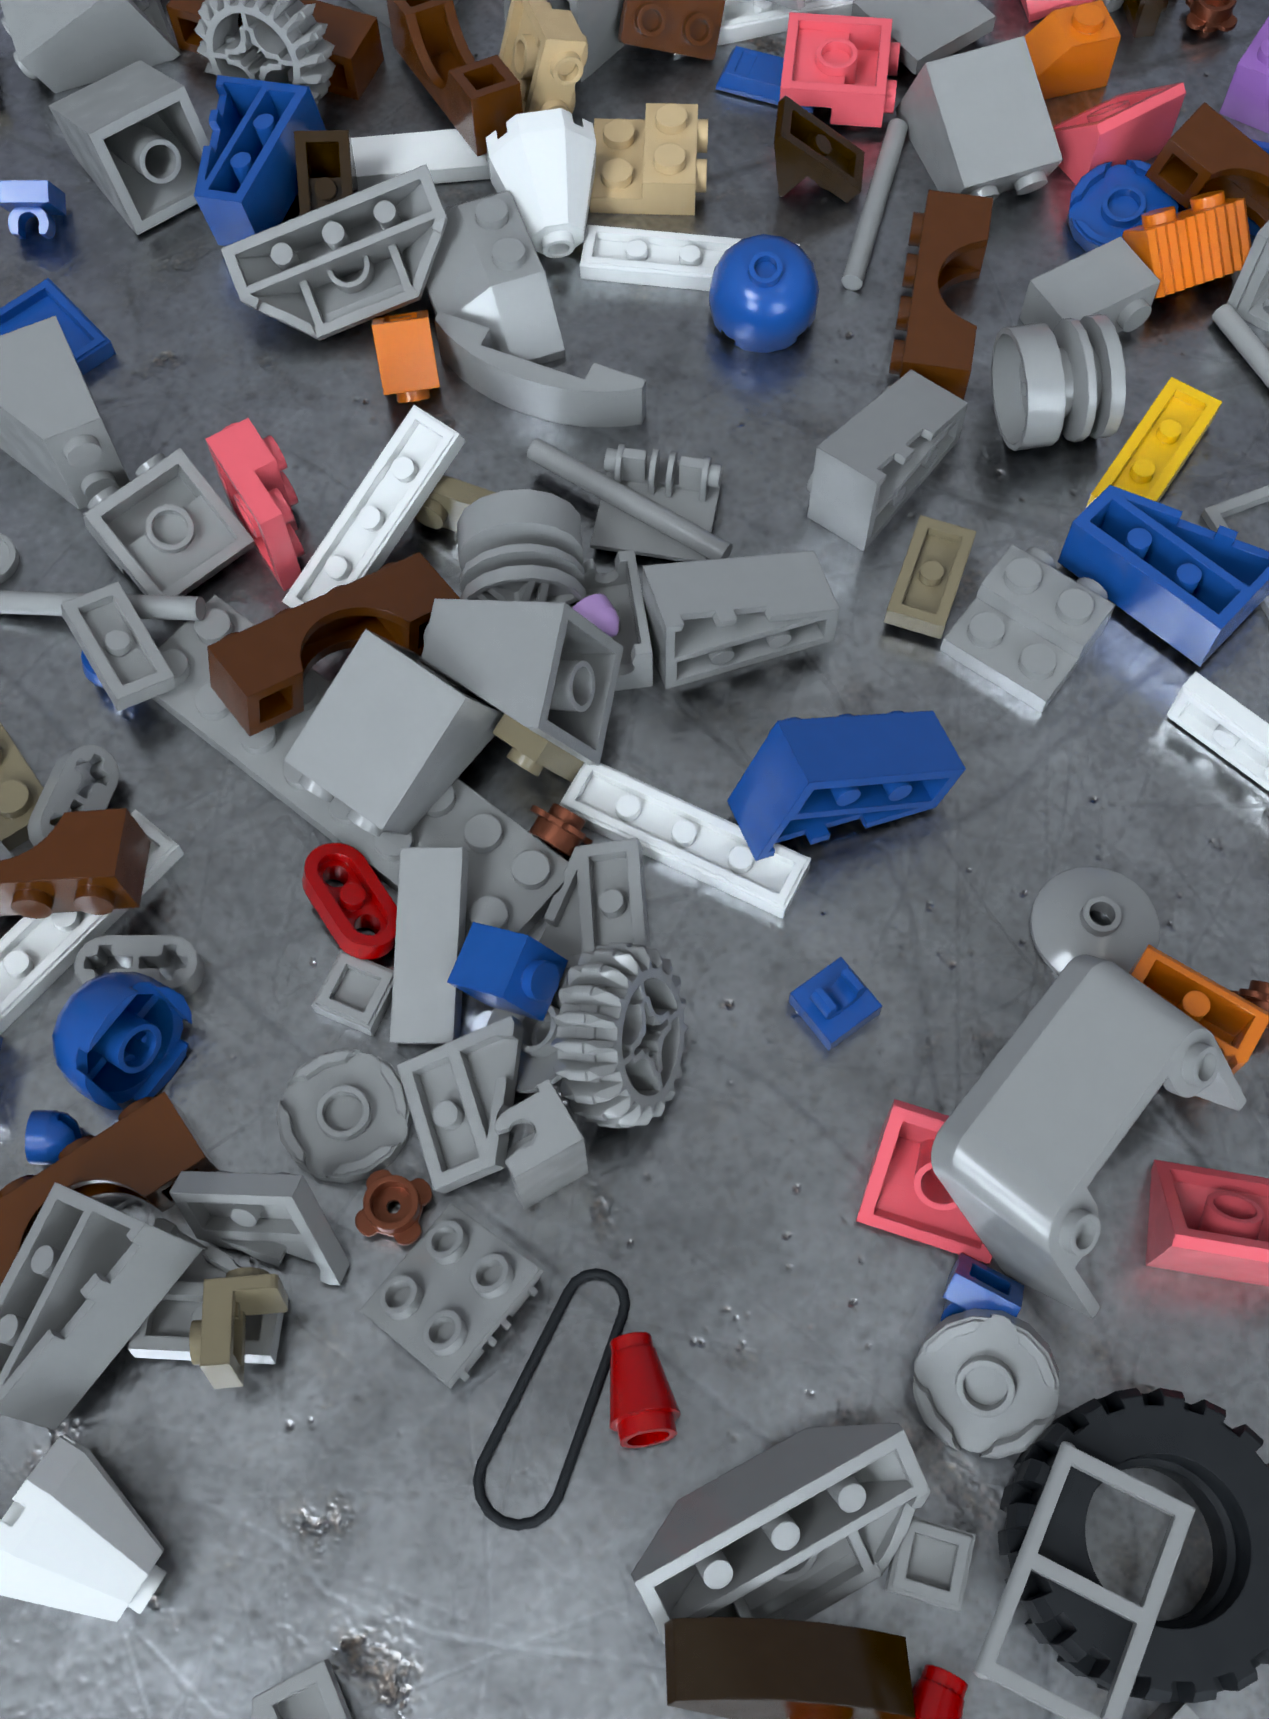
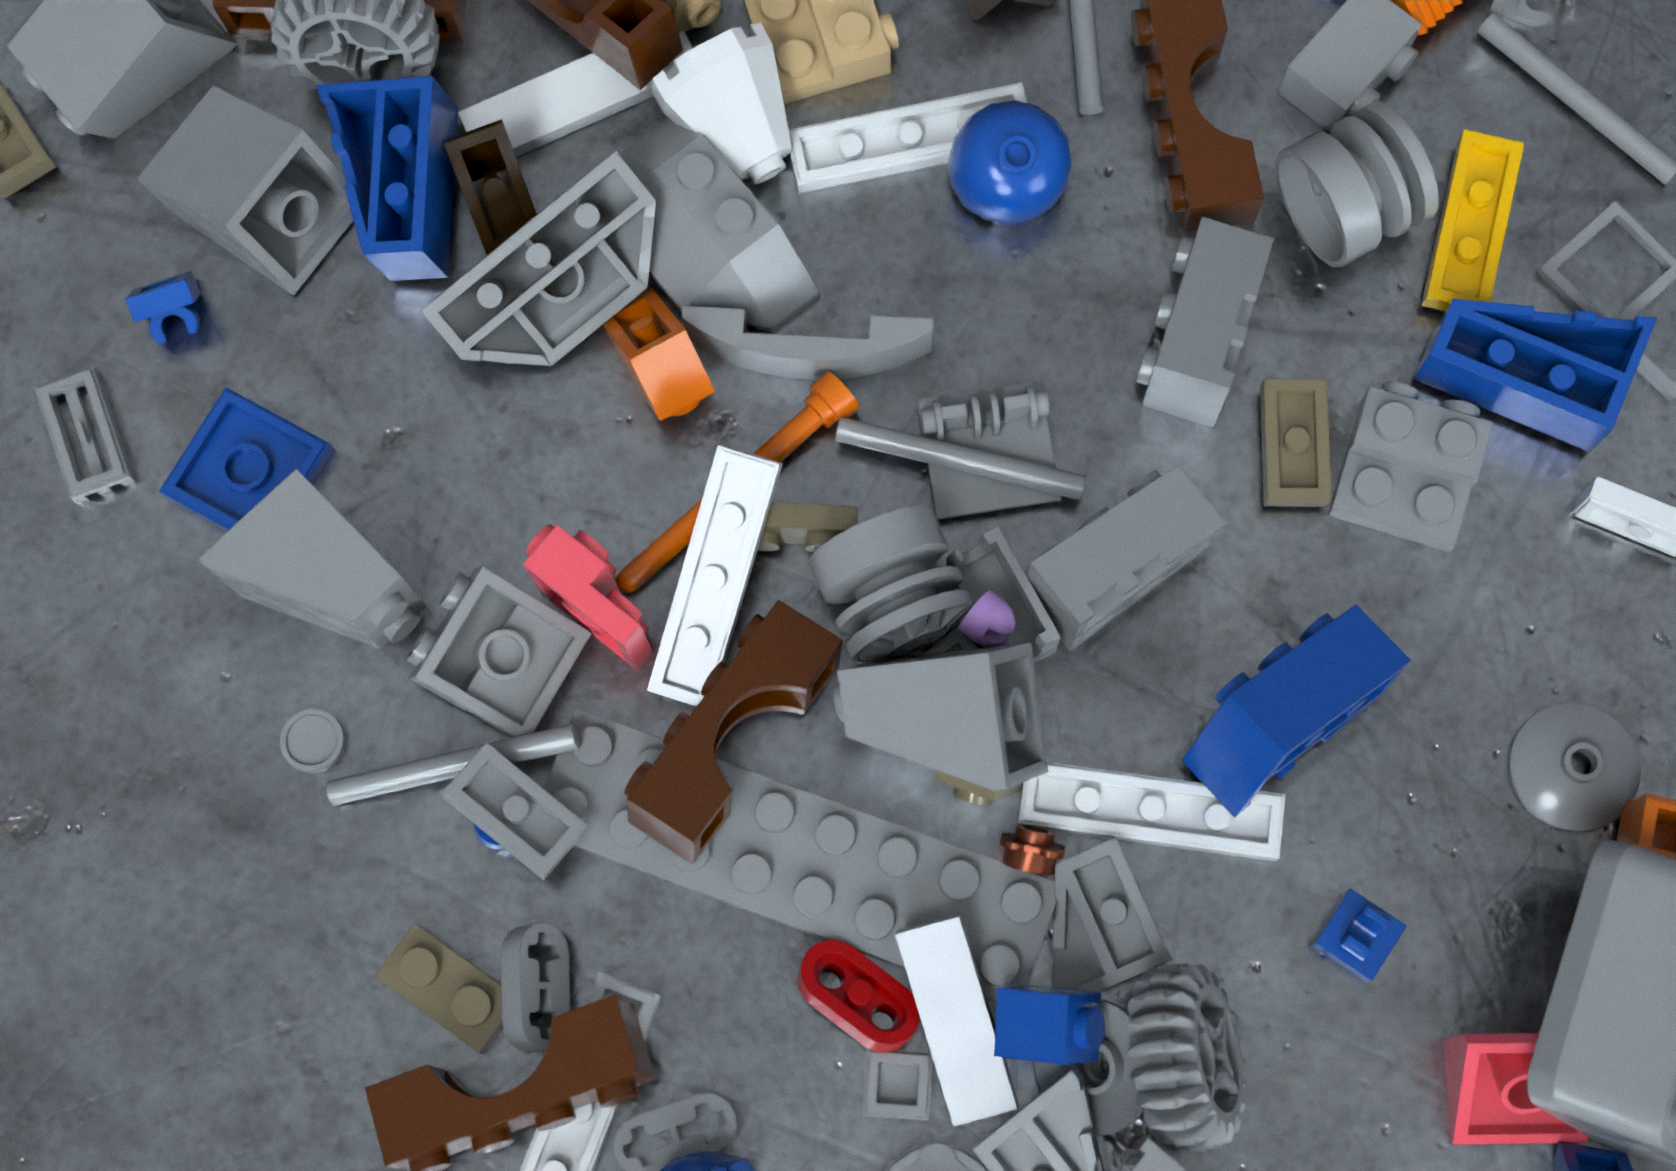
camera: 15 degrees left, 10 degrees up
light grey slope [284,629,504,837] -> none
none -> orange piece [616,371,860,593]

